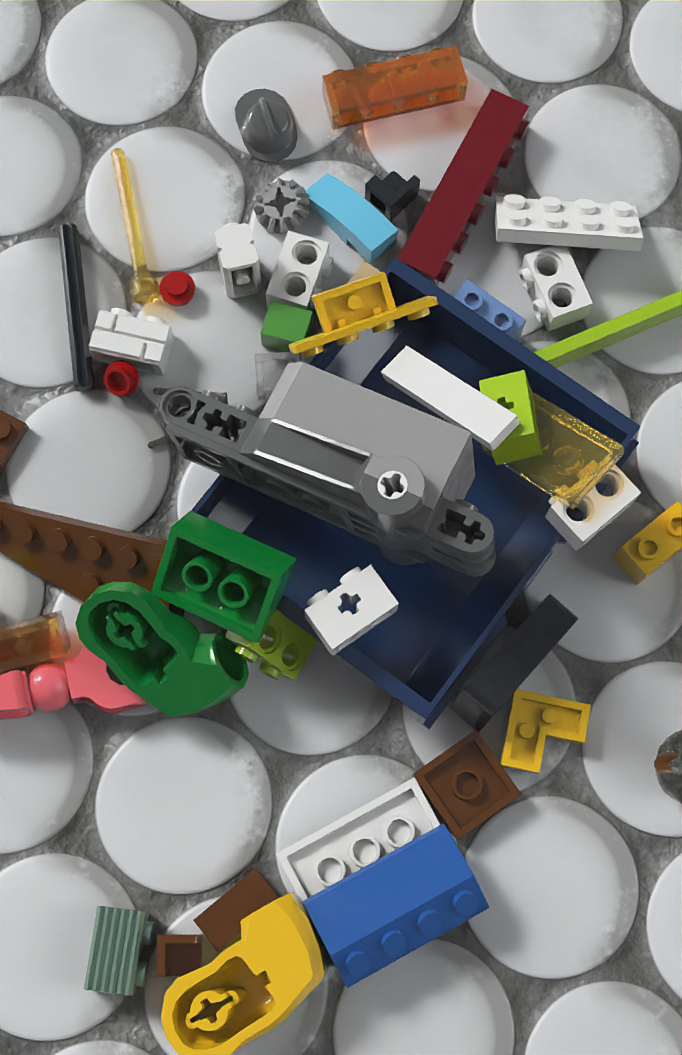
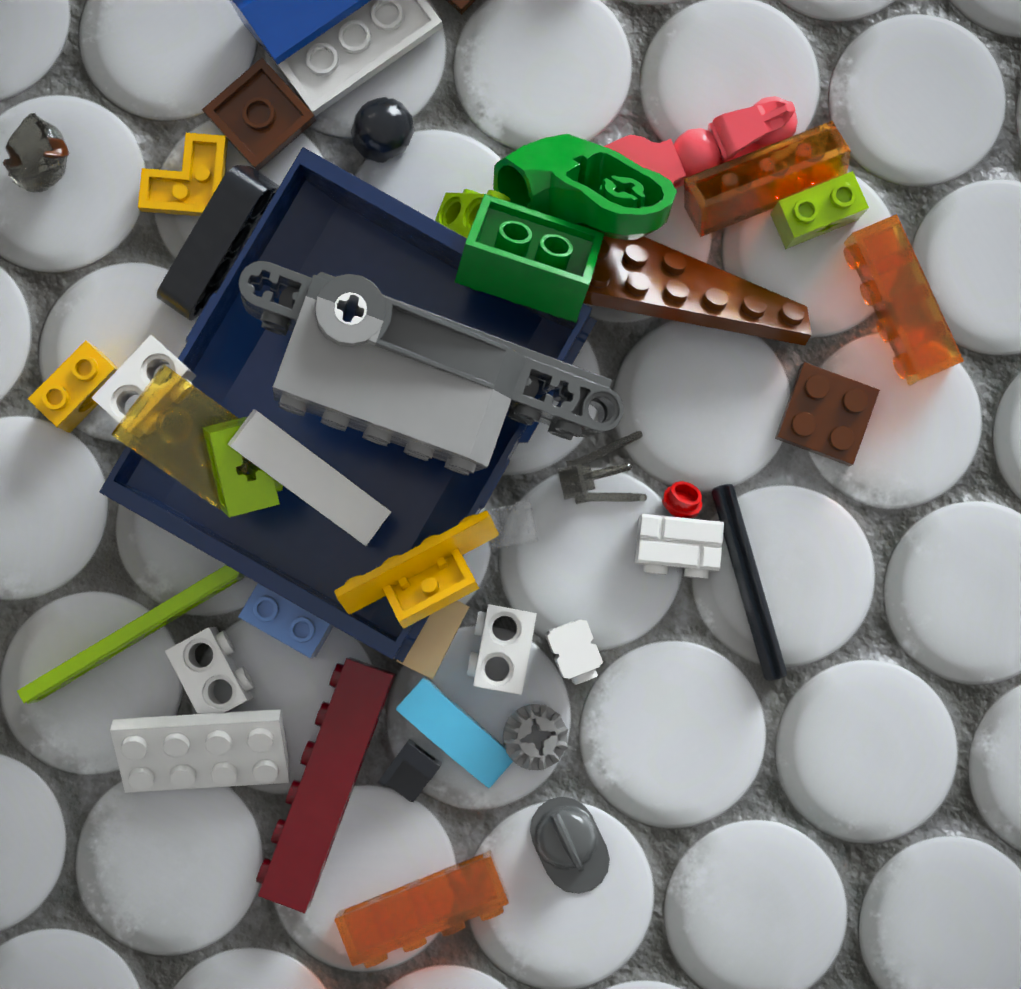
camera: 170 degrees right, 10 degrees up
clear yellow piece [111,148,160,304] -> none
red plate [159,271,195,306] -> none
bright green panel [260,301,313,357] -> none
white brick [304,565,399,656] -> none
none -> black hair [351,97,415,163]

